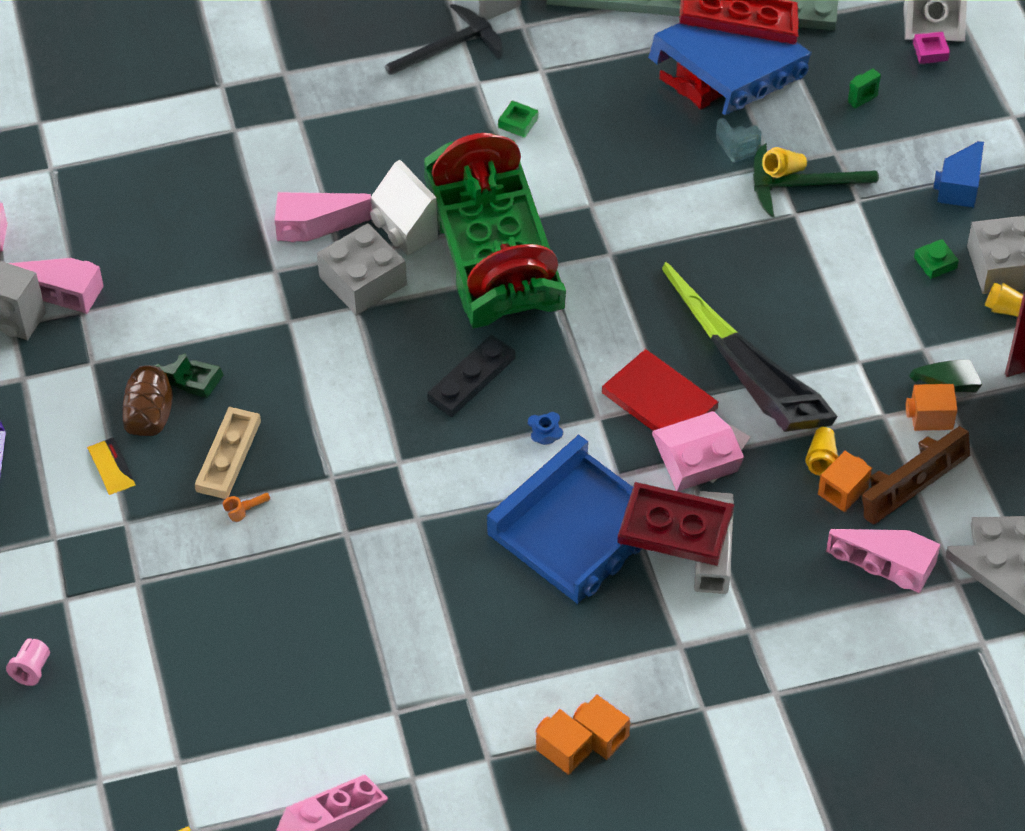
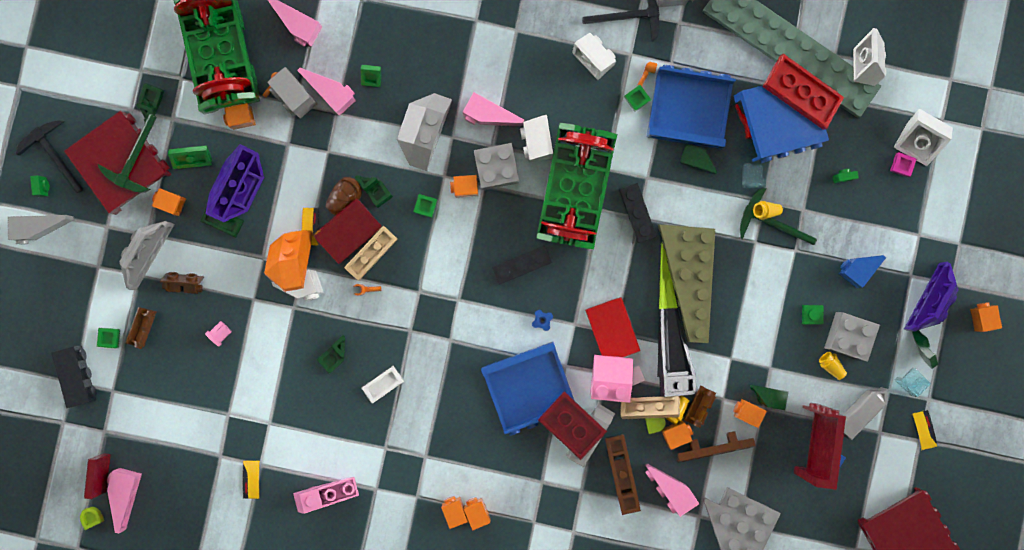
camera: 25 degrees right, 35 degrees up
none -> orange wedge [264,230,313,292]
none -> white slope [272,270,324,301]
none -> dark red tile [313,198,382,264]
none -> dark green slope [317,335,345,374]
none -> green plate [361,65,381,87]
none -> white tile [362,366,404,403]
none -> light grey wedge [397,93,452,171]
none -> green plate [413,194,438,218]
none -> orange brick [450,175,478,198]
none -> white slope [572,33,616,80]
none -> reddish brown hinge [605,434,641,515]
none -> black plate [619,183,657,243]
none -> tan plate [621,396,680,419]
none -> orange hand [637,62,657,86]
none -> lime tile [645,418,666,434]
none -> blue panel [646,65,736,150]
none -> olive wing [658,225,715,343]
none -> dark green slope [680,144,717,174]
none -> reddish brown hinge [684,385,717,428]

